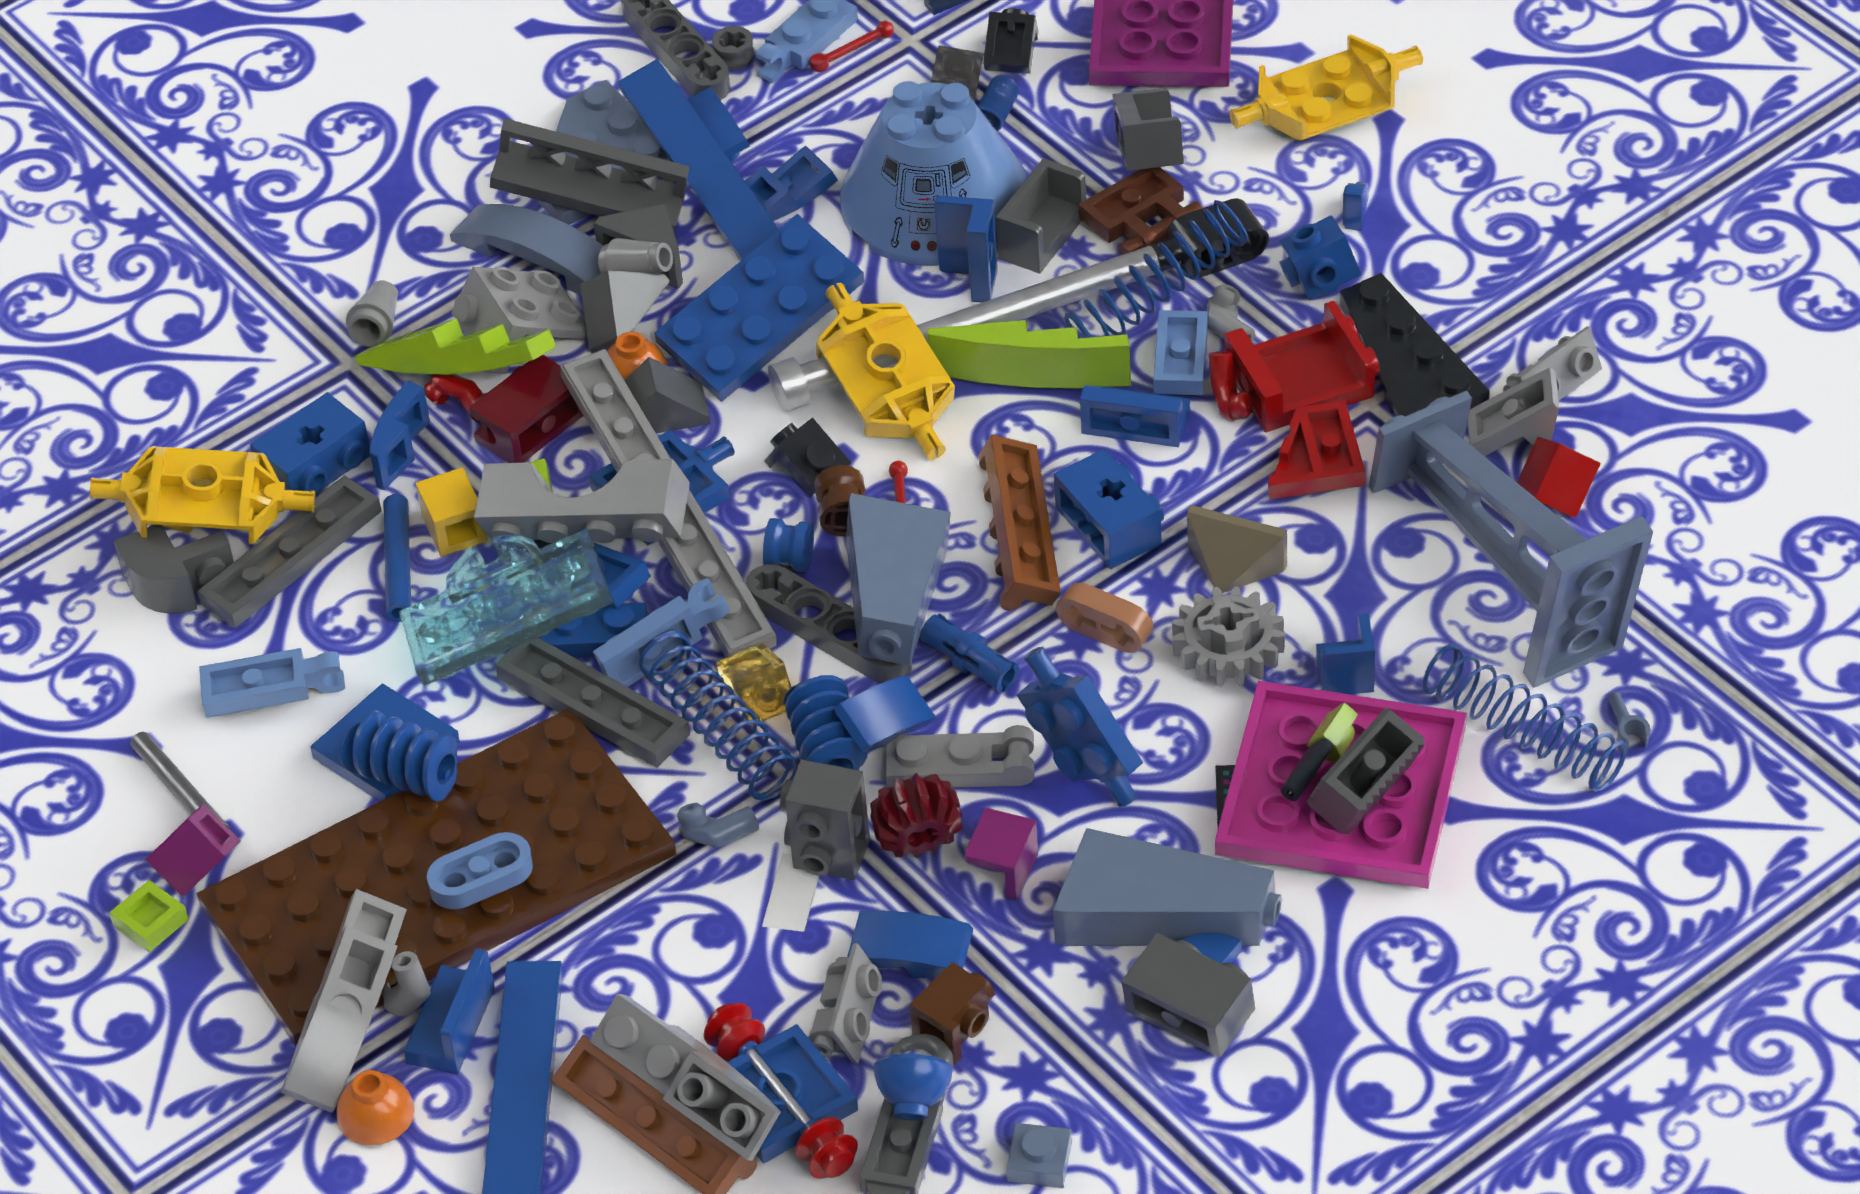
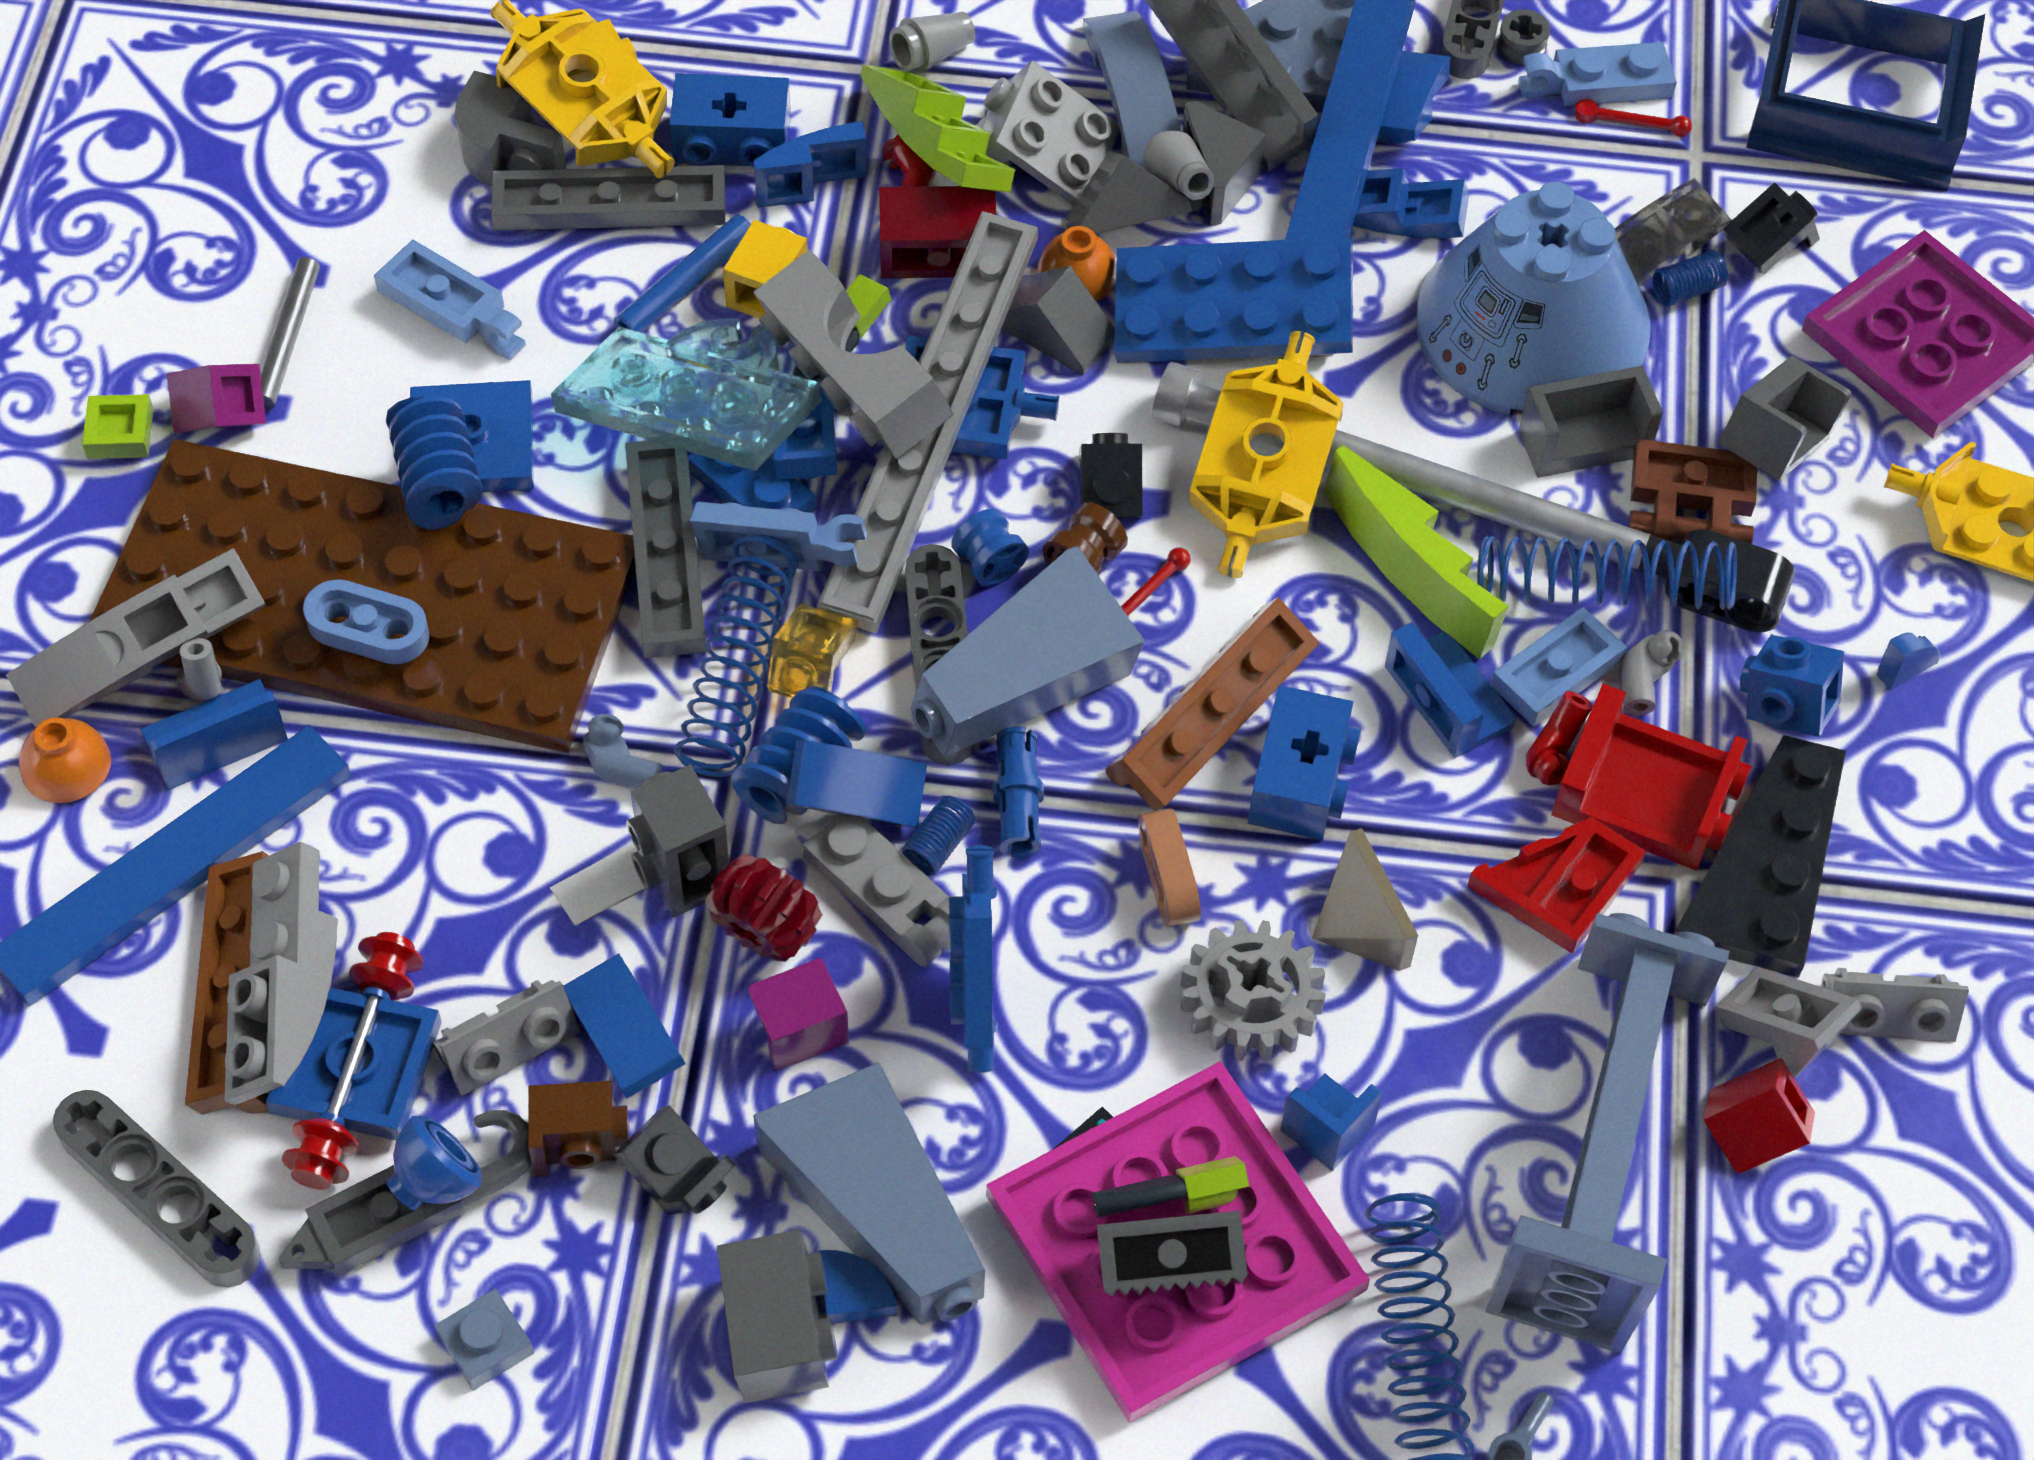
camera: 40 degrees right, 10 degrees up
blue panel [934,196,998,303] -> none
none -> black bracket [613,1105,736,1215]
none -> blue piece [901,795,976,876]

